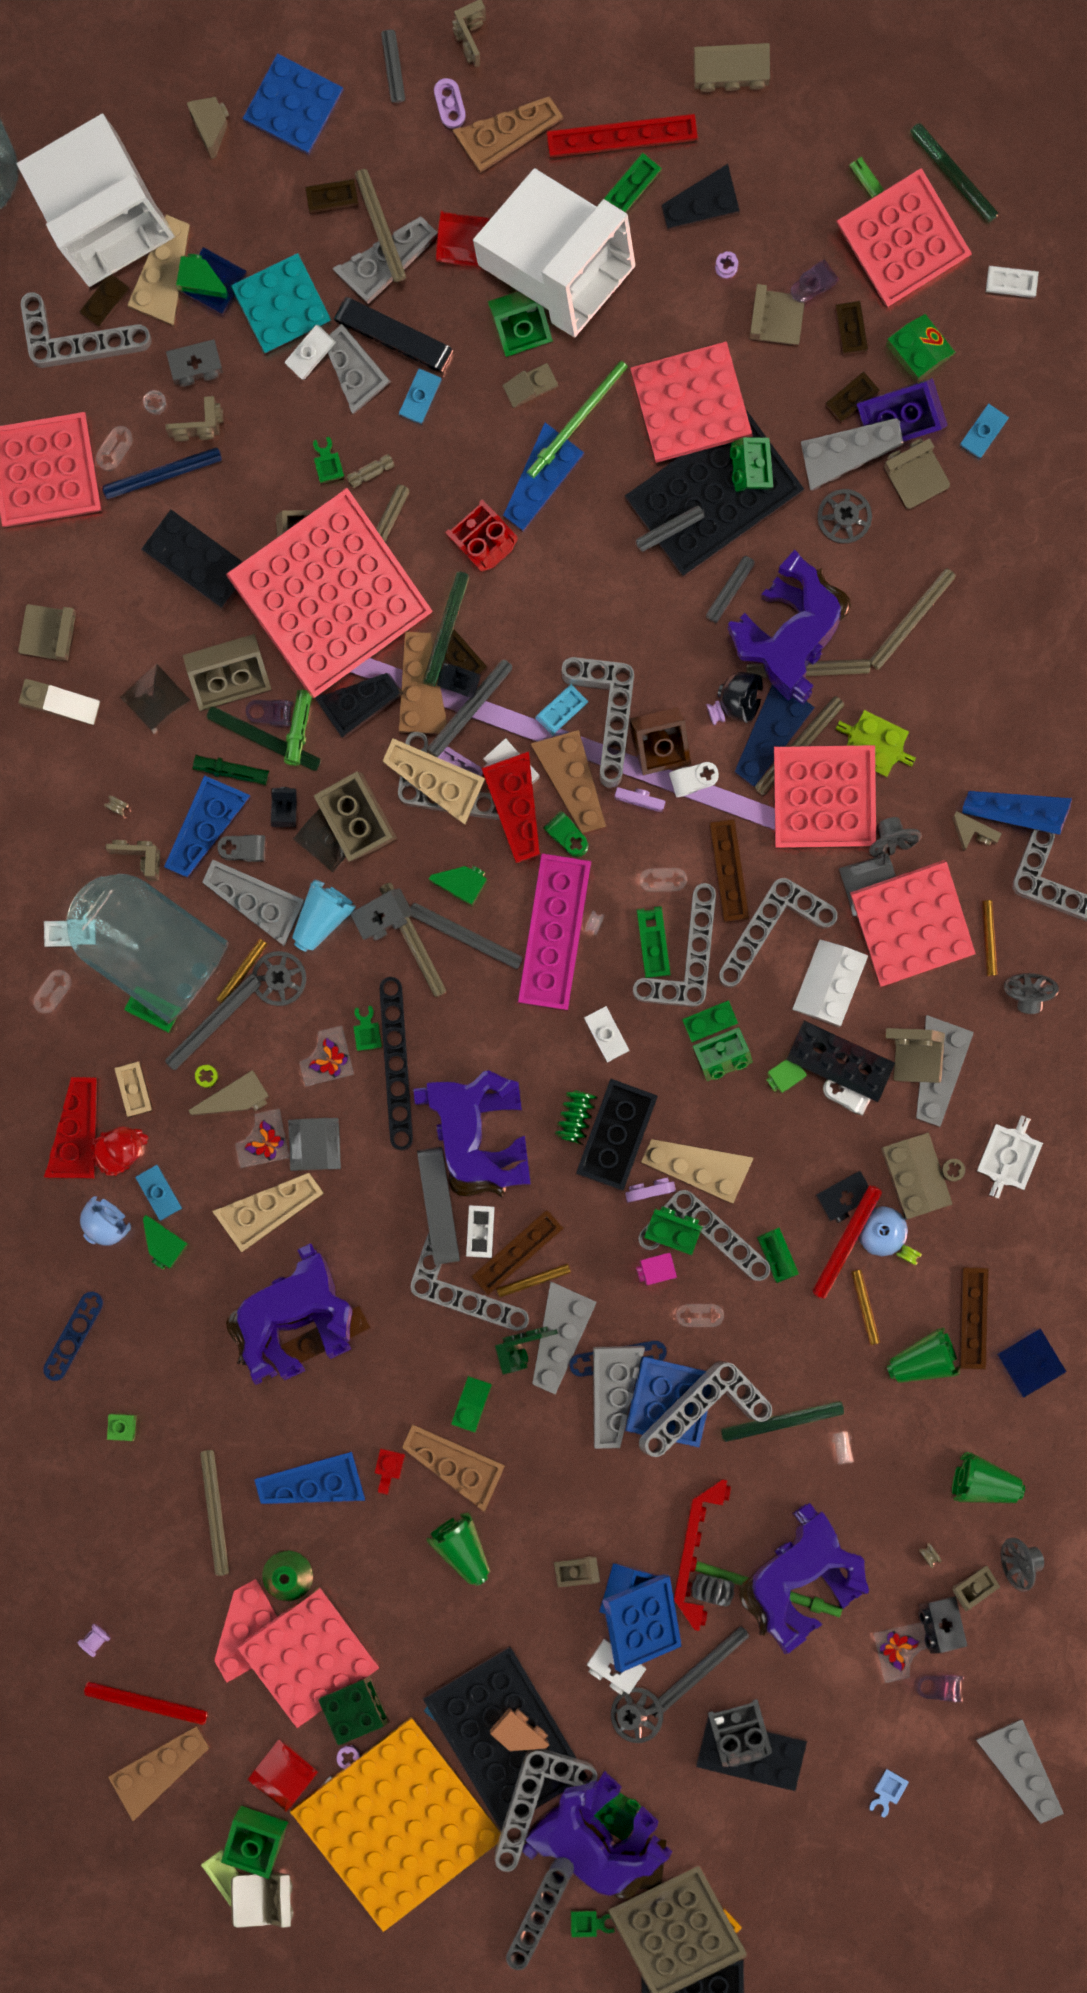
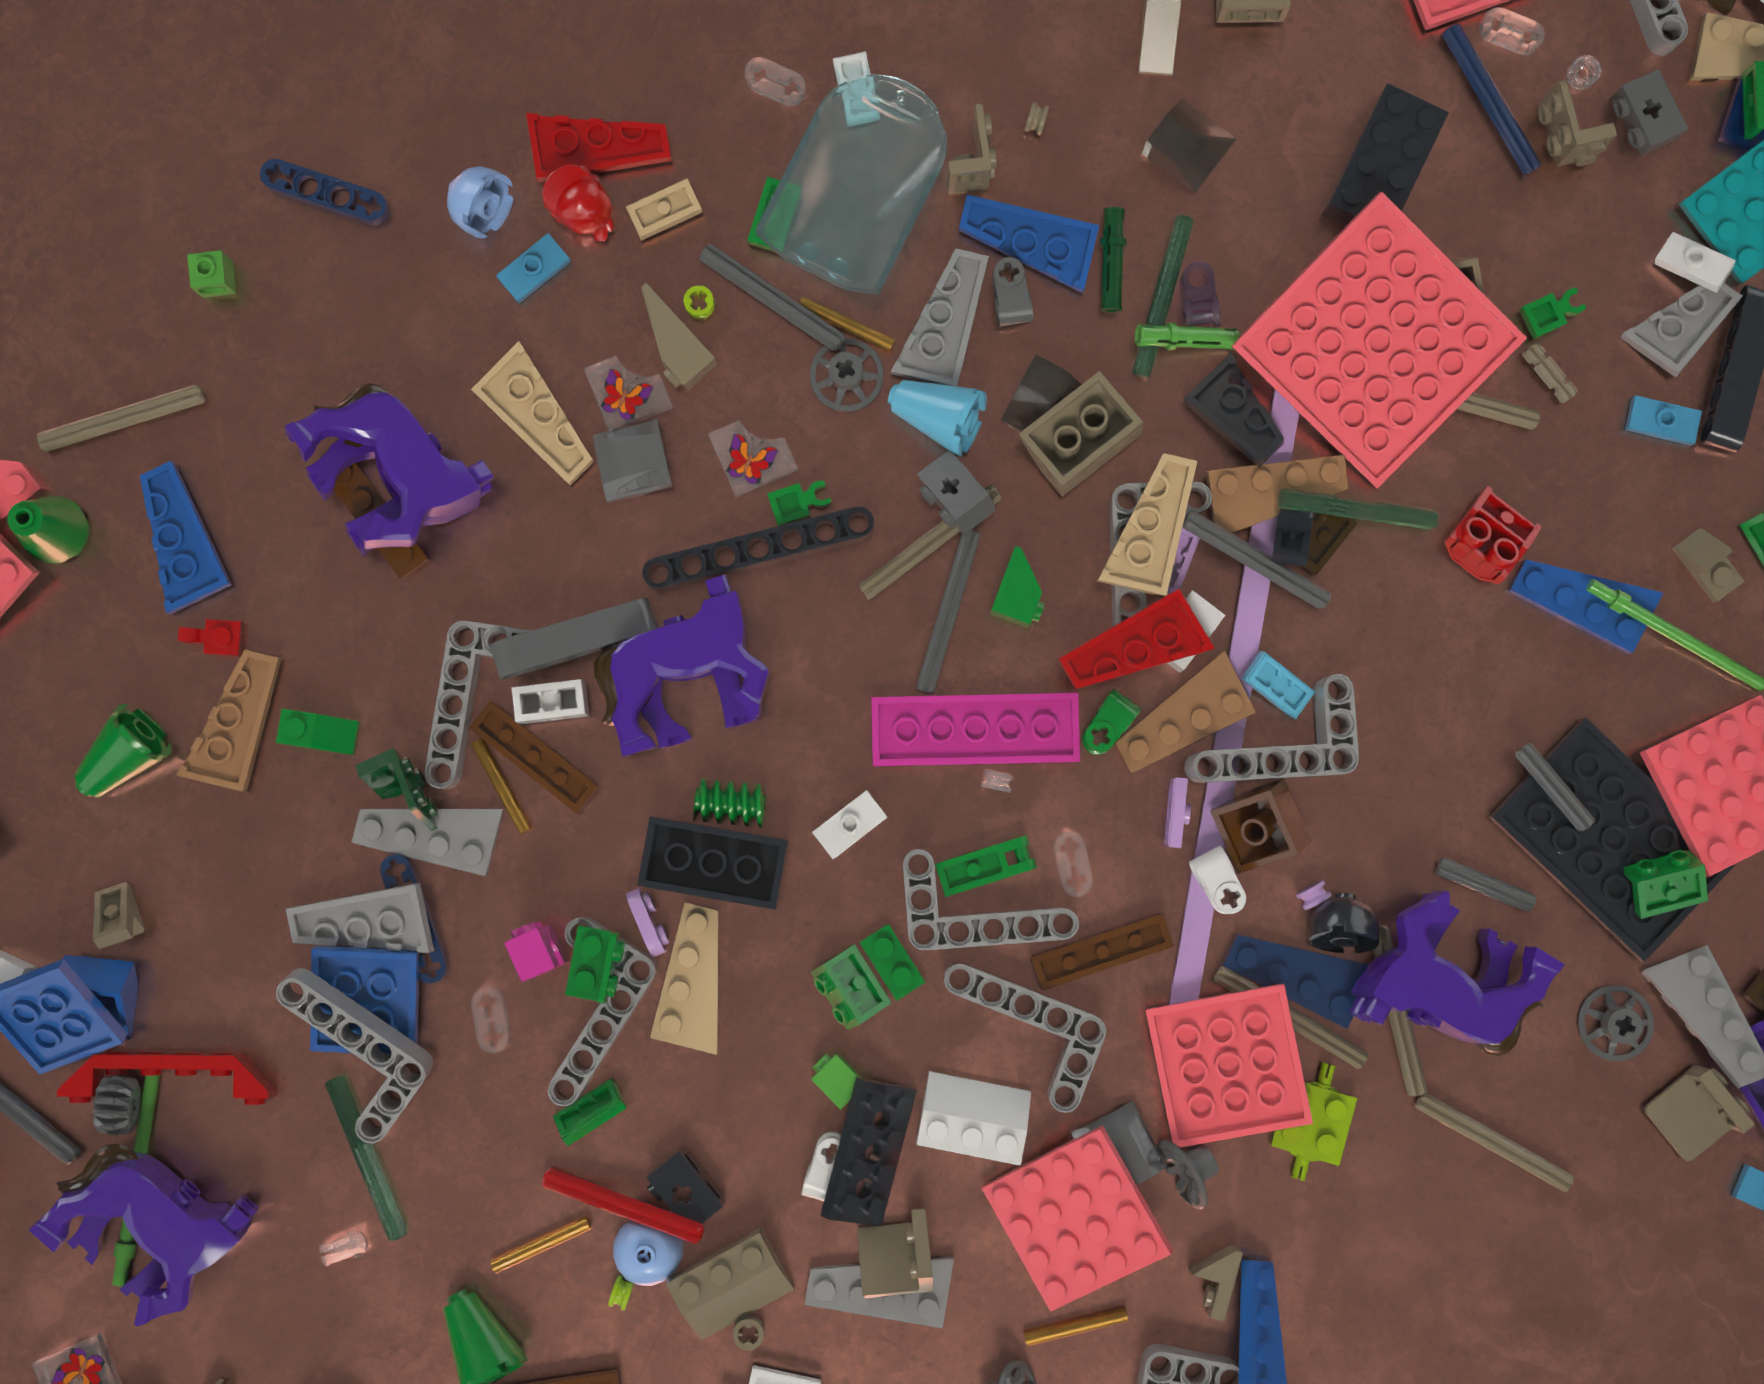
camera: 75 degrees right, 0 degrees up
green slope [143,1215,189,1270] -> none
dark tan slope [183,634,272,711] -> none
black bracket [271,787,297,827] -> none

